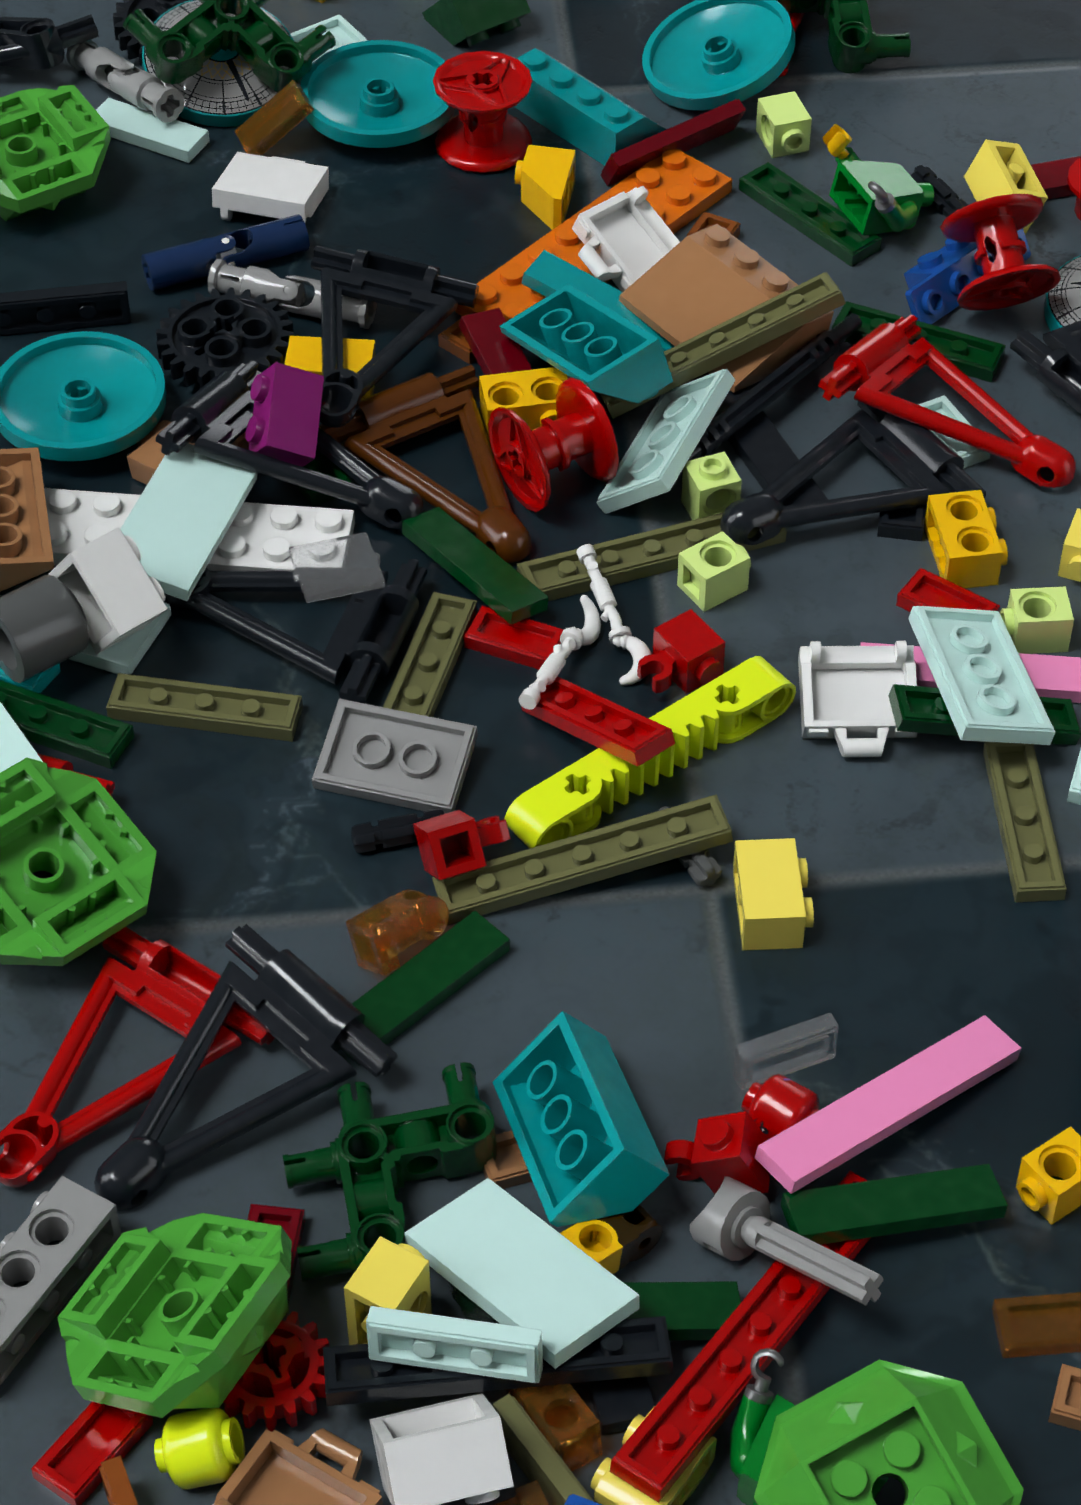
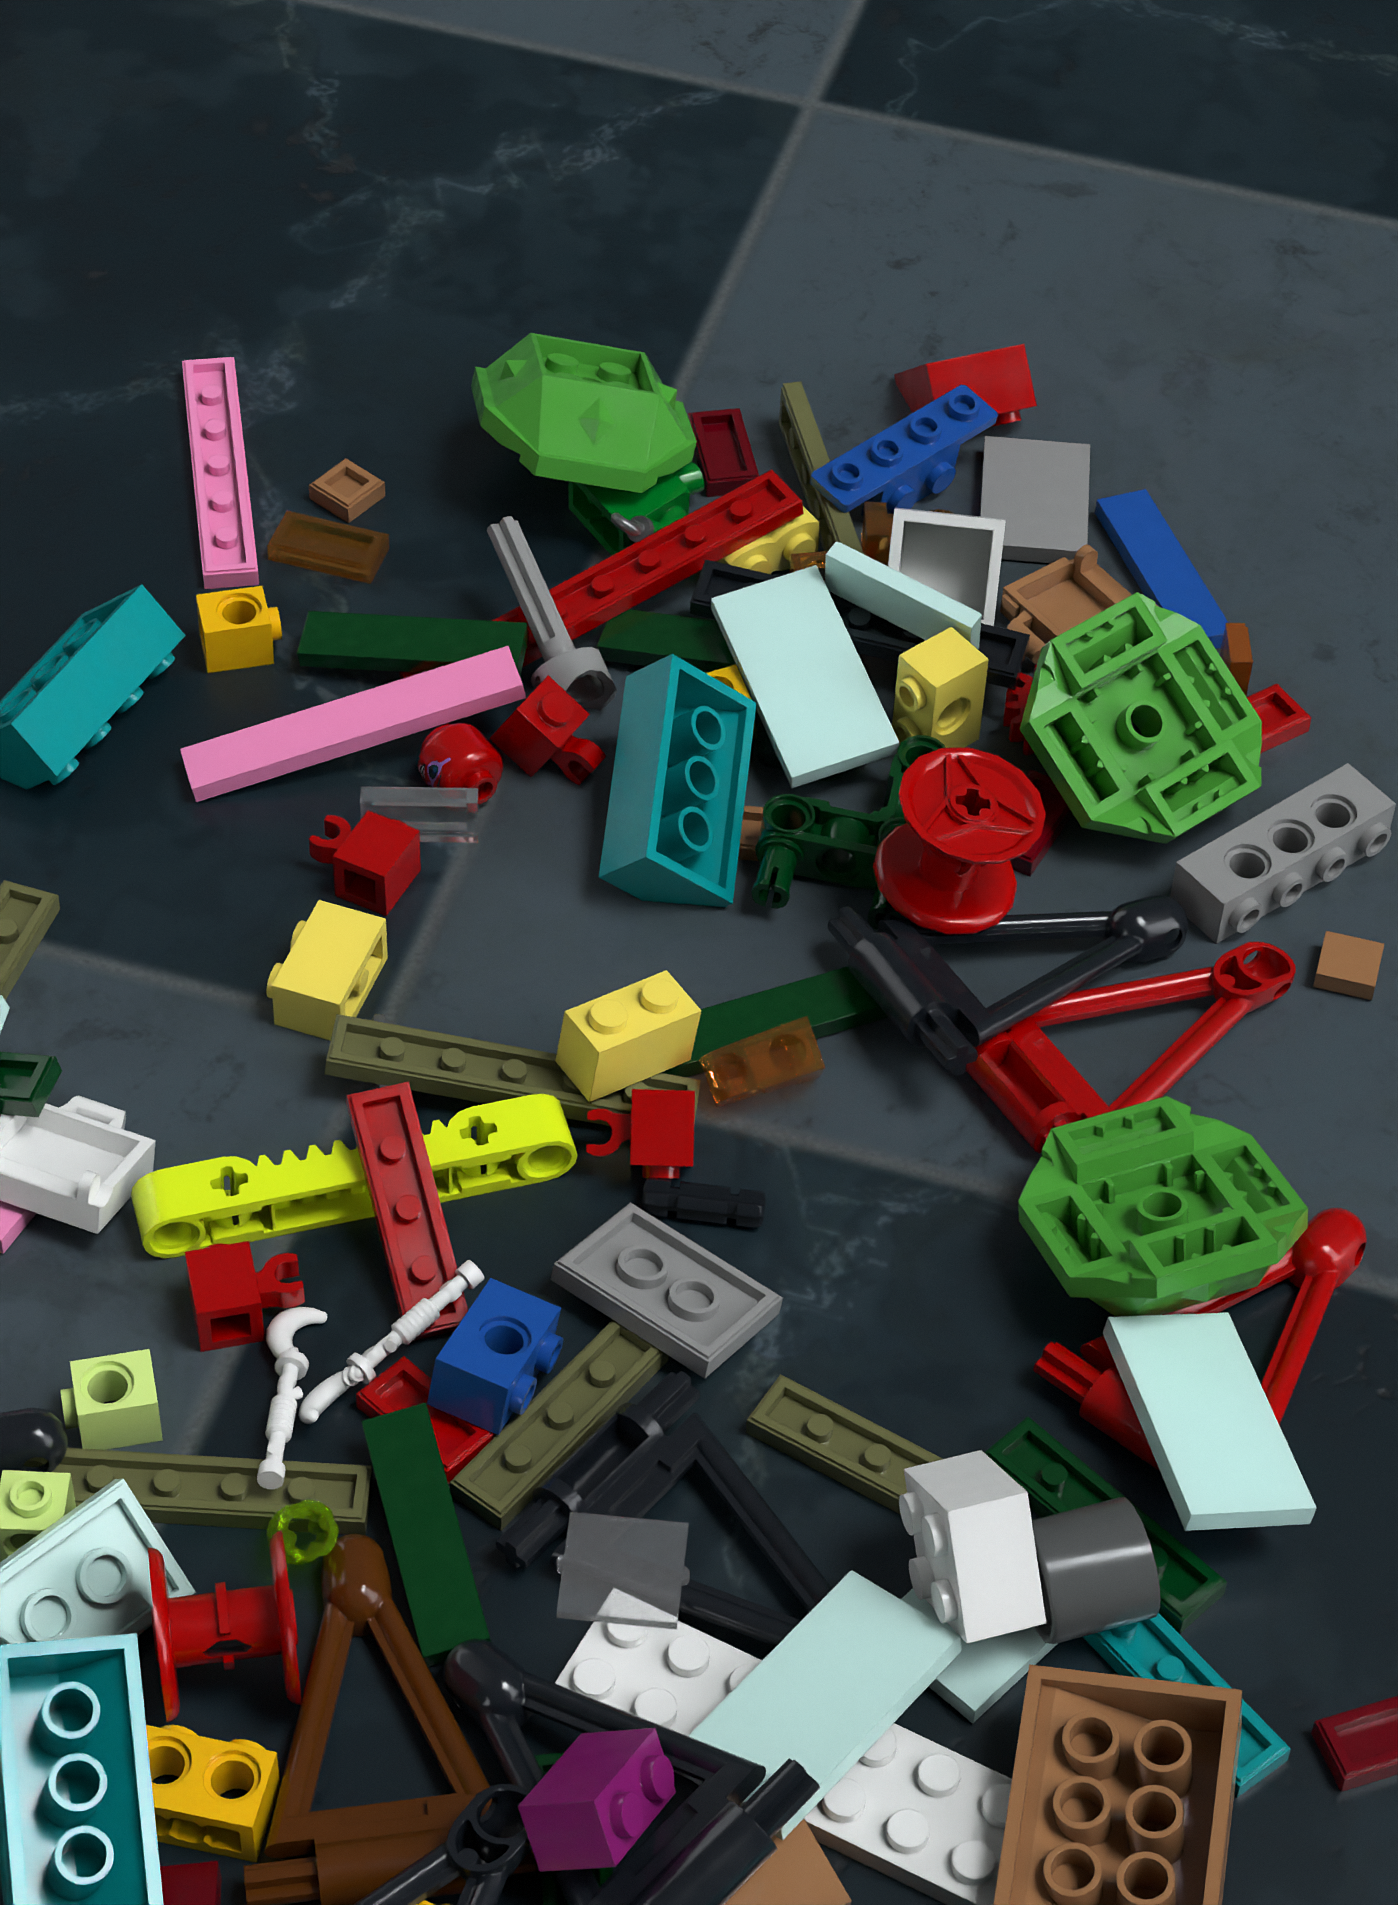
camera: 160 degrees left, 0 degrees up
none -> clear neon green bush [266,1499,339,1565]
none -> red brick [309,810,421,916]
none -> blue brick [427,1278,564,1435]
none -> light yellow brick [555,970,702,1103]
none -> red piece [873,747,1046,934]

